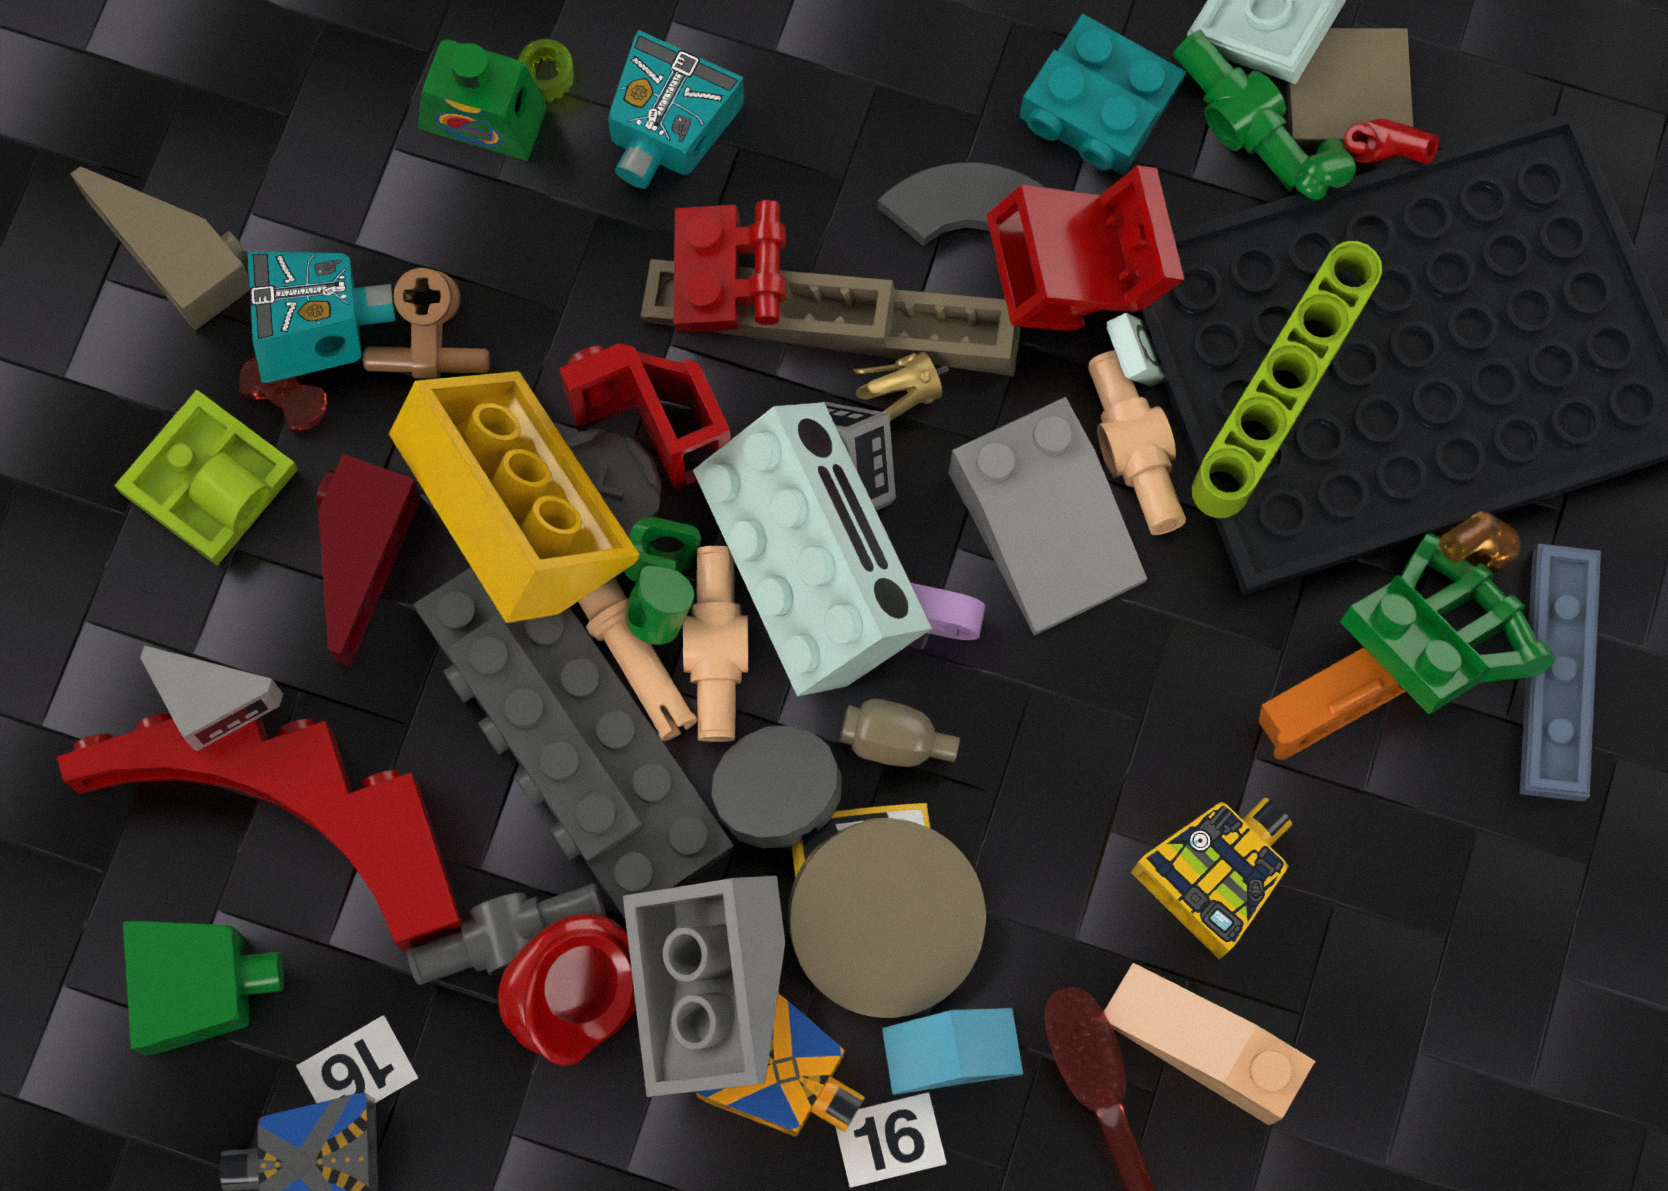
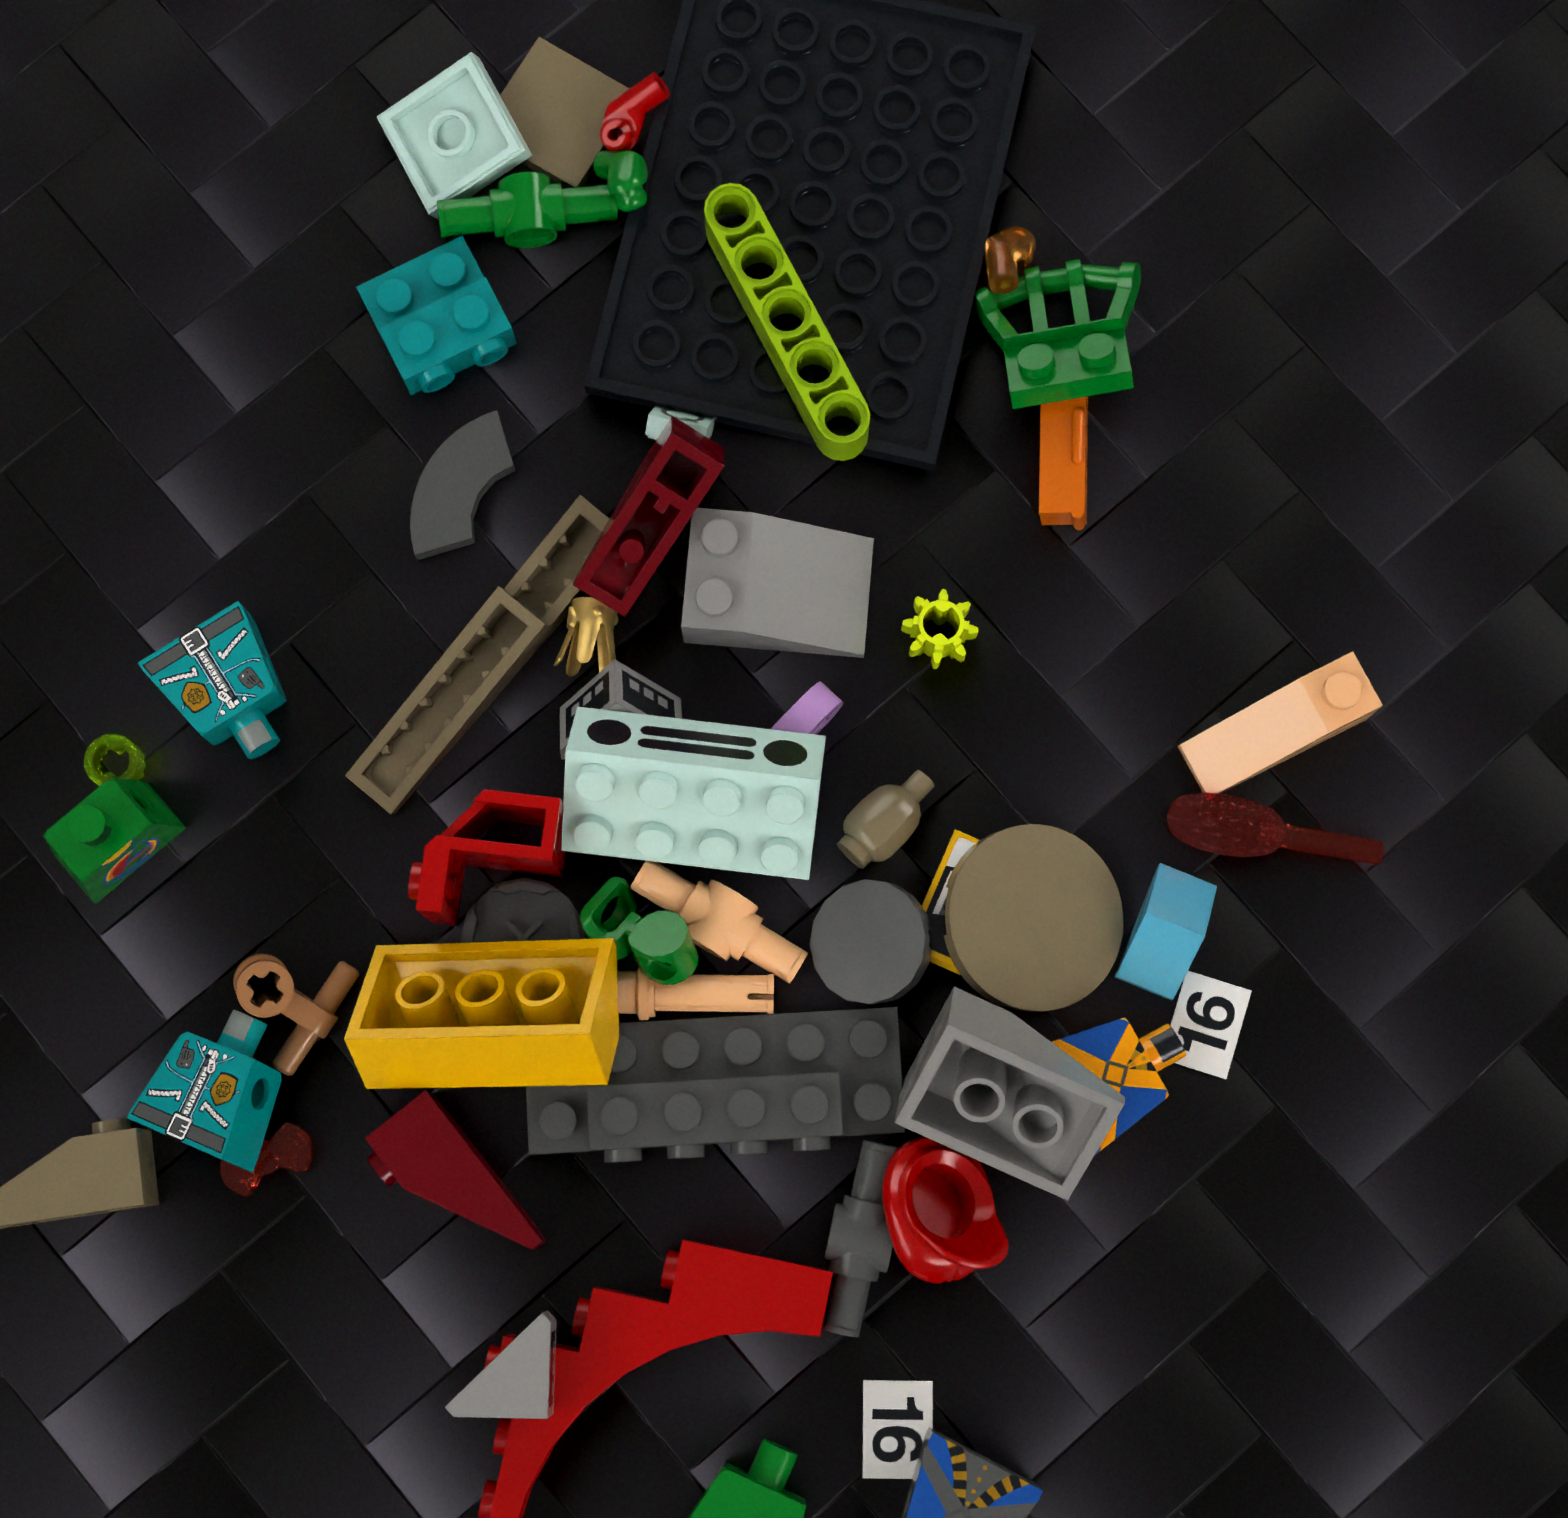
camera: 55 degrees left, 5 degrees up
lime plate [114,390,298,566] -> none
red plate [673,200,786,333] -> none
red piece [986,165,1185,332] -> none
light nougat pin [1088,350,1186,535] -> none
torso [1131,798,1292,960] -> none
sand blue tile [1520,544,1601,801] -> none
none -> dark red slope [573,416,725,617]
none -> neon yellow gear [901,589,978,669]

